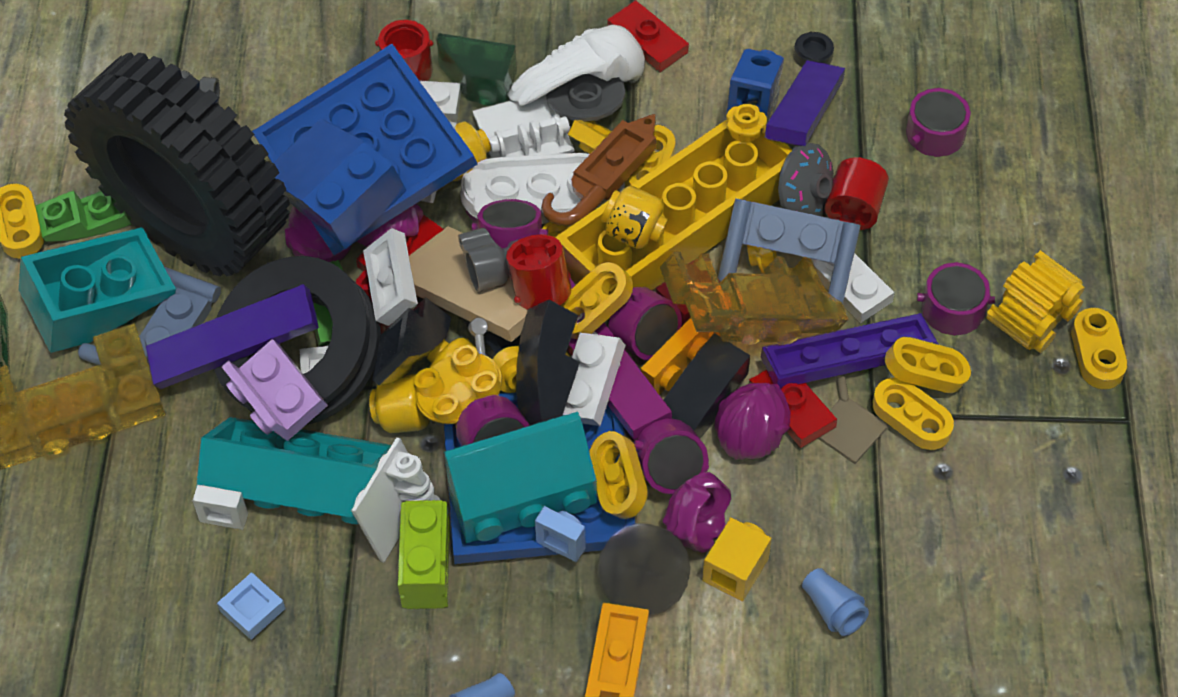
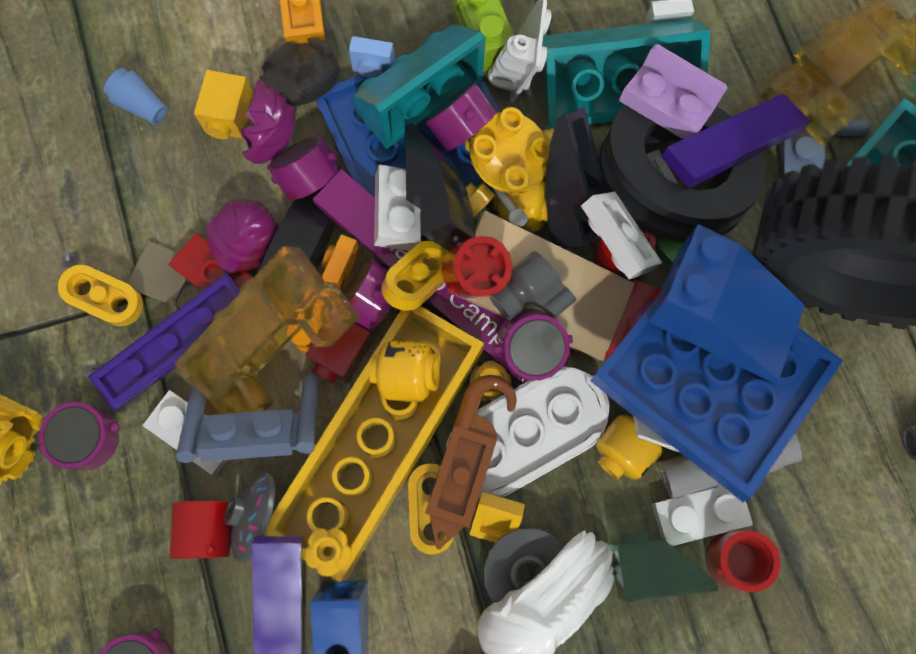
camera: 160 degrees right, 20 degrees up
white hinge [473,95,574,158] -> none
yellow plate [589,431,647,519] -> none
yellow plate [885,337,971,393] -> none

